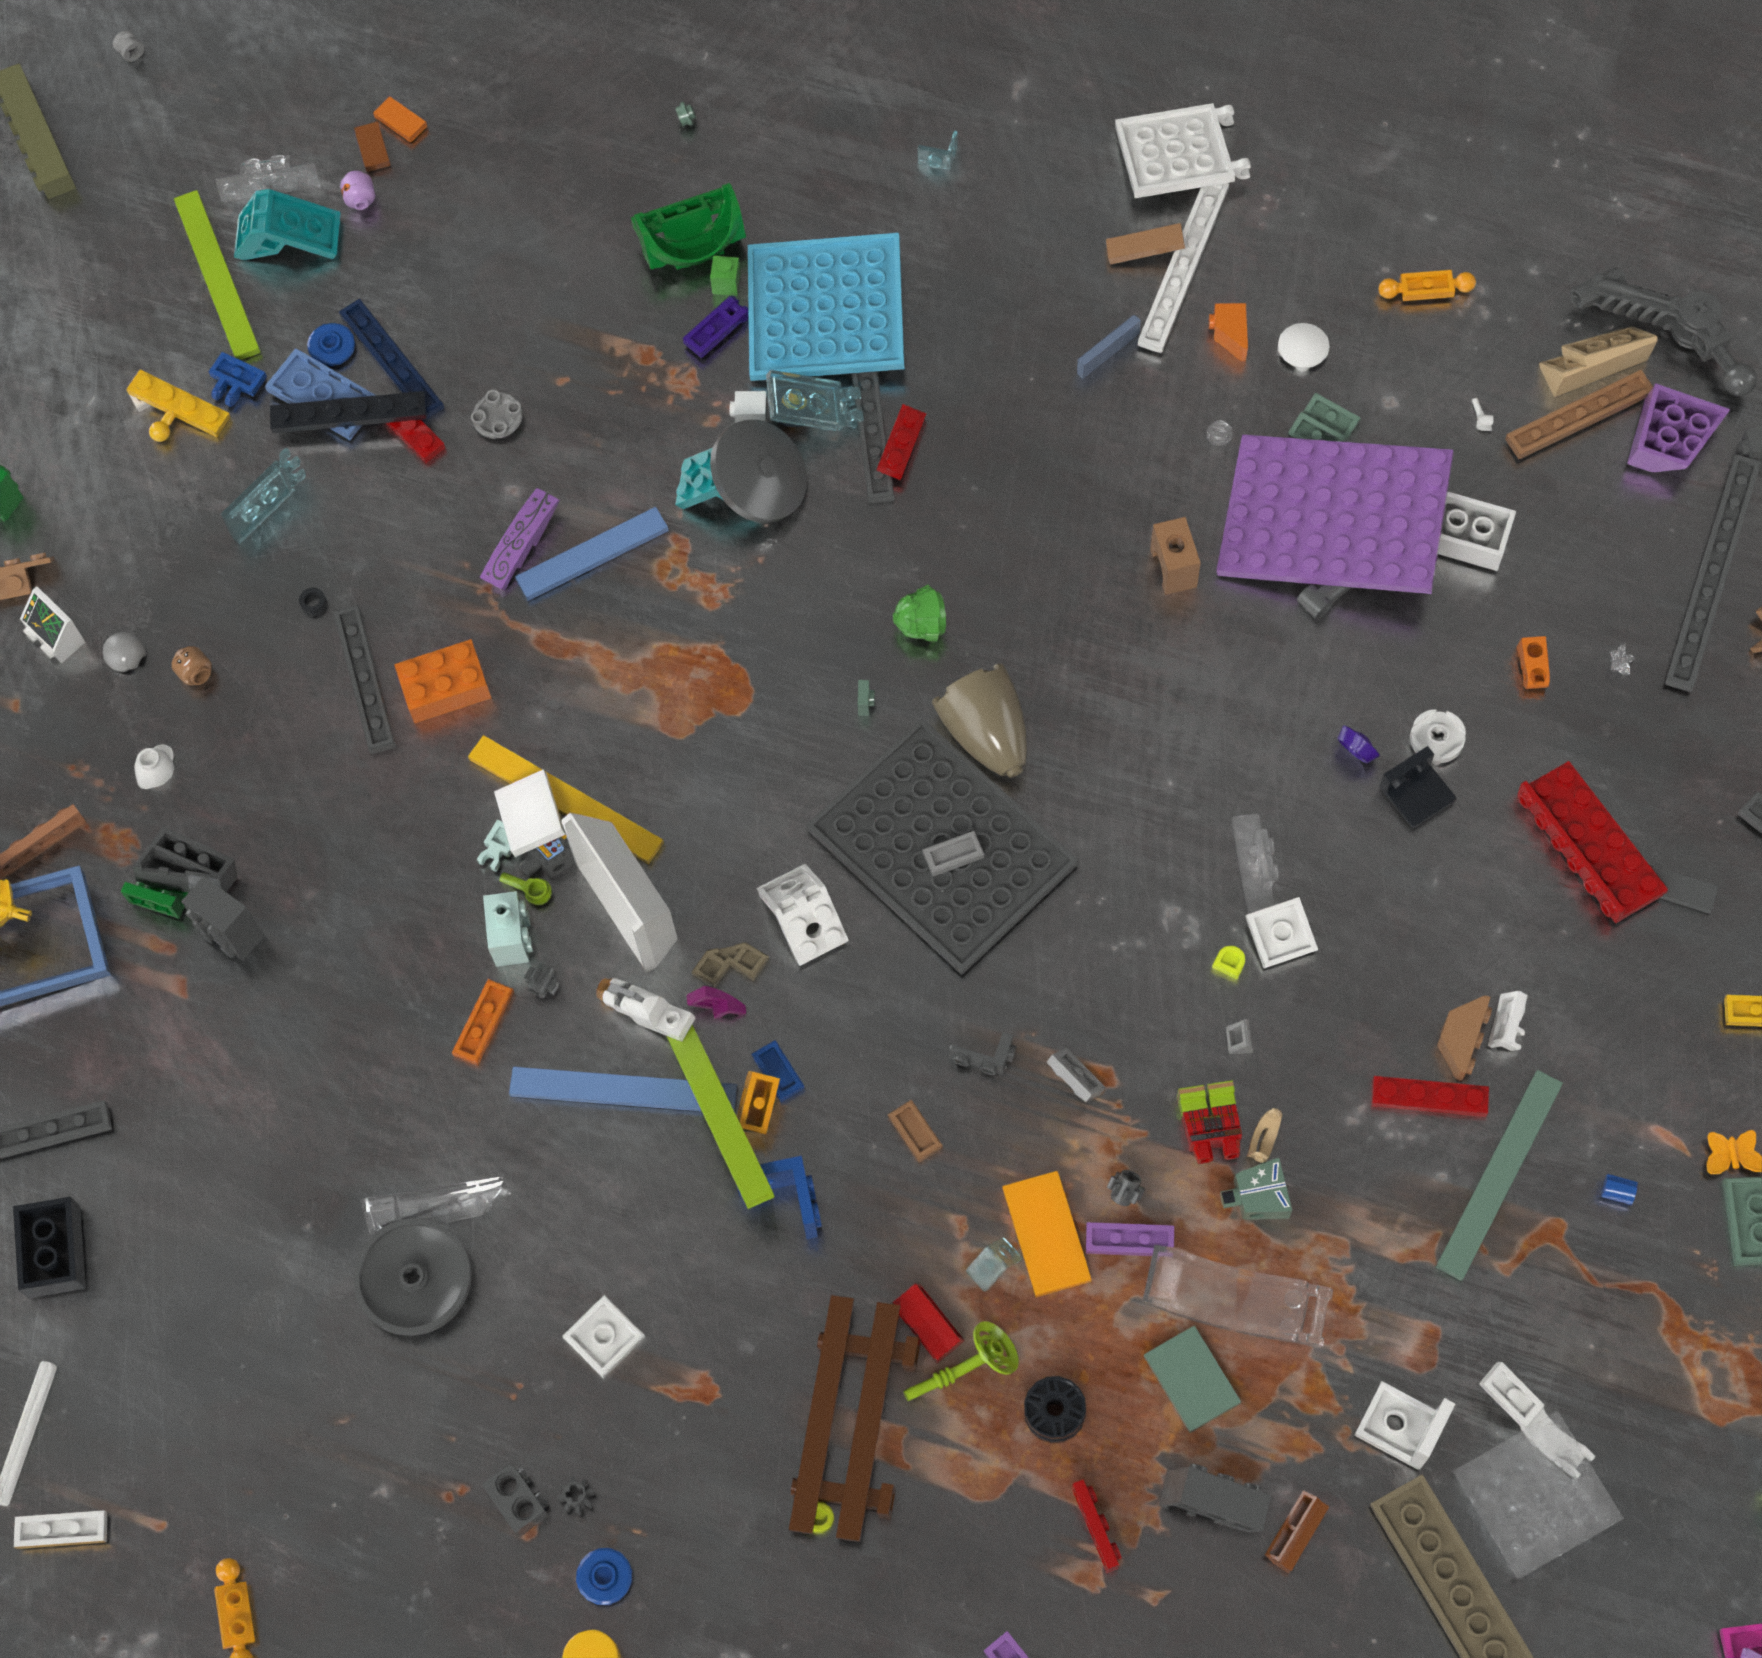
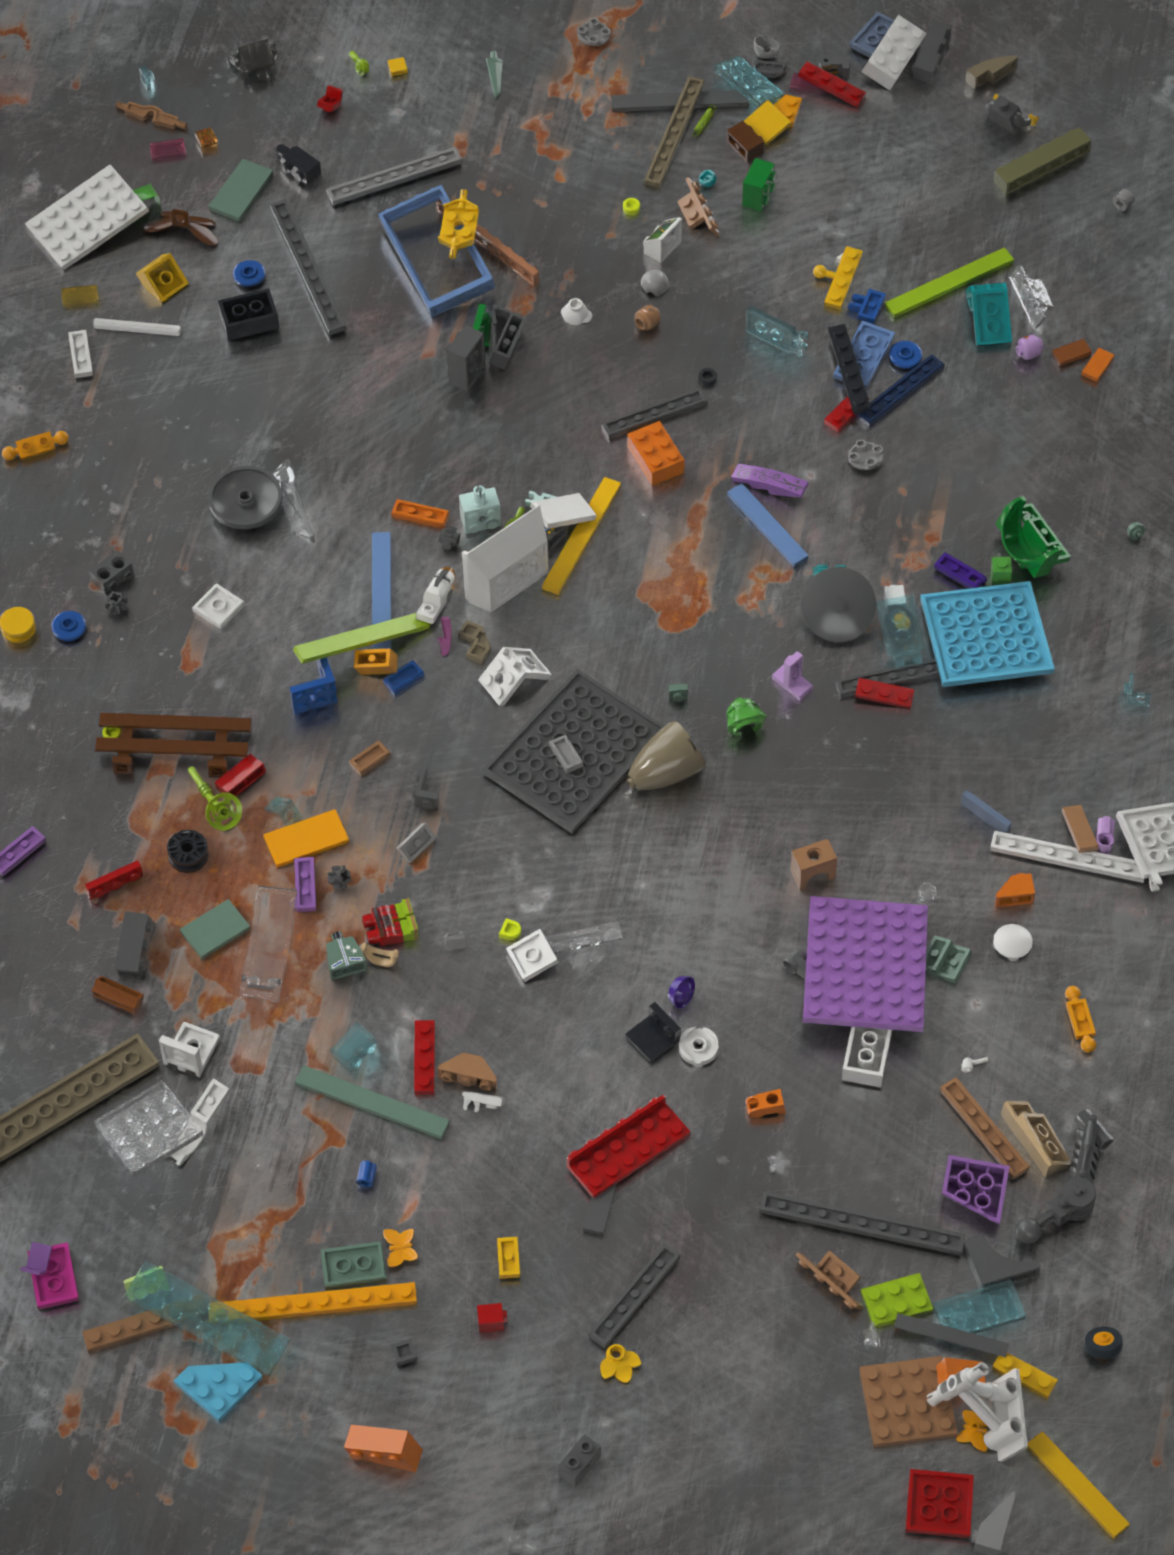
camera: 80 degrees right, 10 degrees down
none -> clear light blue brick [330,1022,378,1072]
none -> lavender bracket [772,651,813,700]
none -> lavender piece [1095,816,1115,855]

